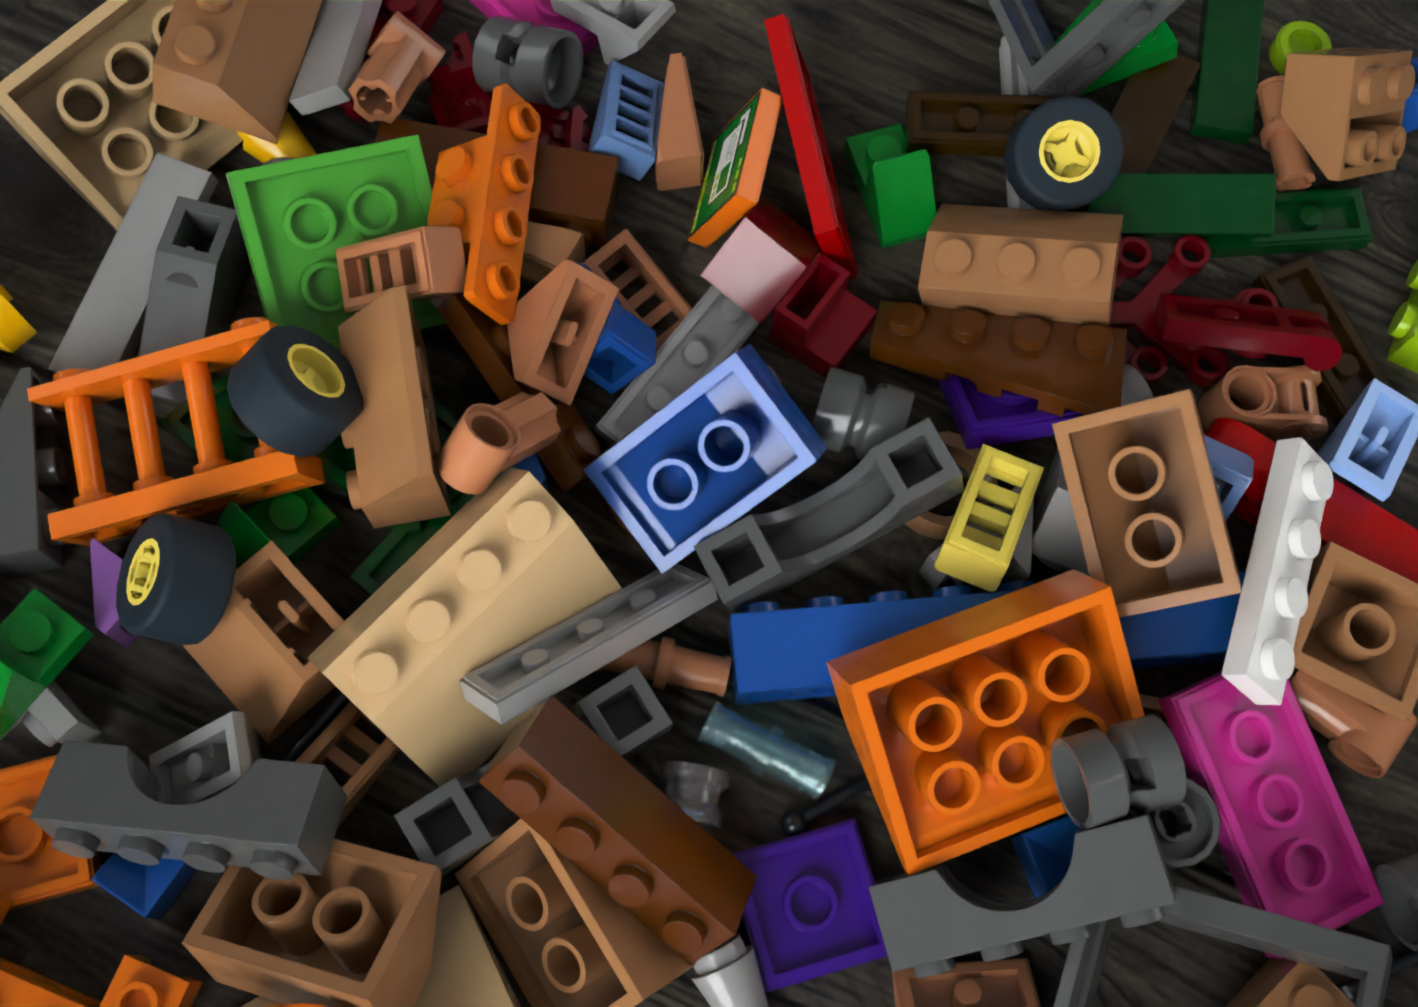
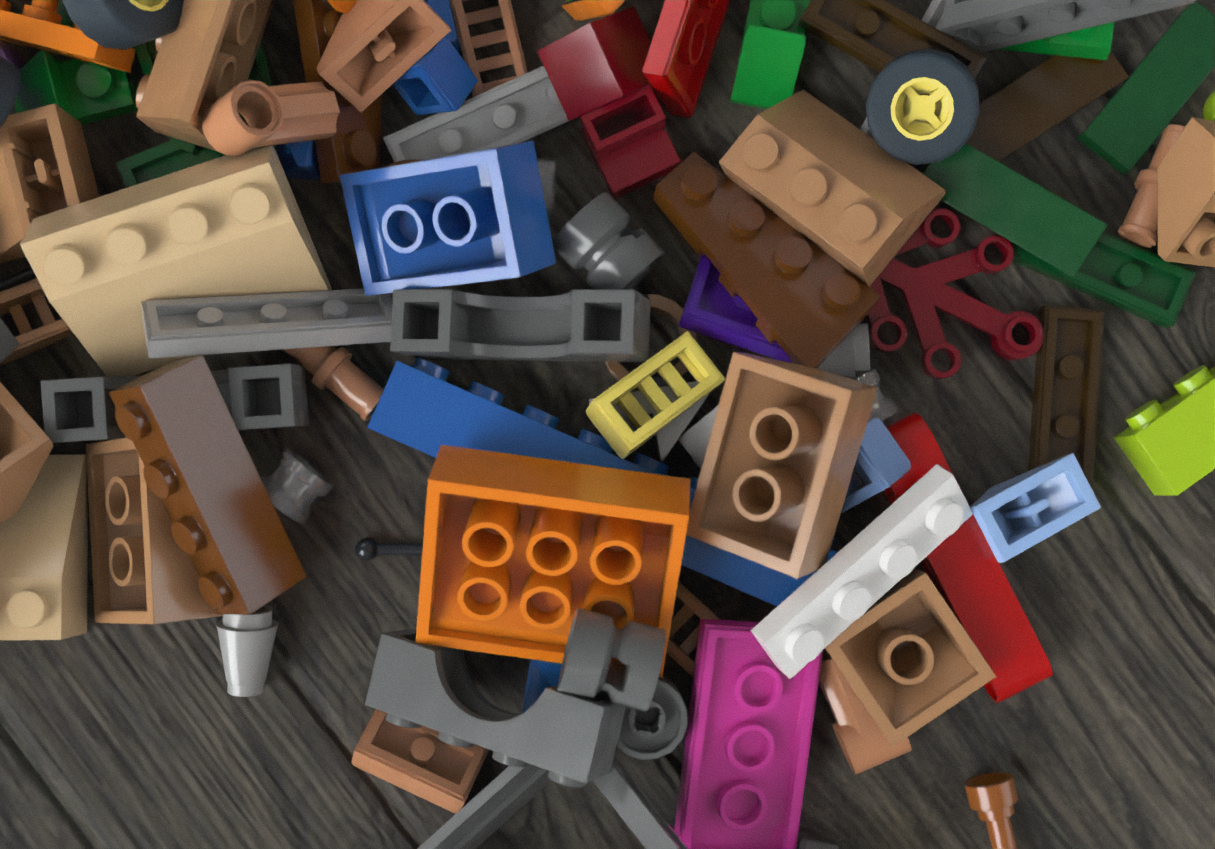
camera: 30 degrees right, 15 degrees up
clear light blue pin [697,701,836,800] -> none
dark purple tile [733,818,888,993] -> none
dark red plate [1155,293,1342,371] -> none
nougat piece [1197,365,1329,441] -> none

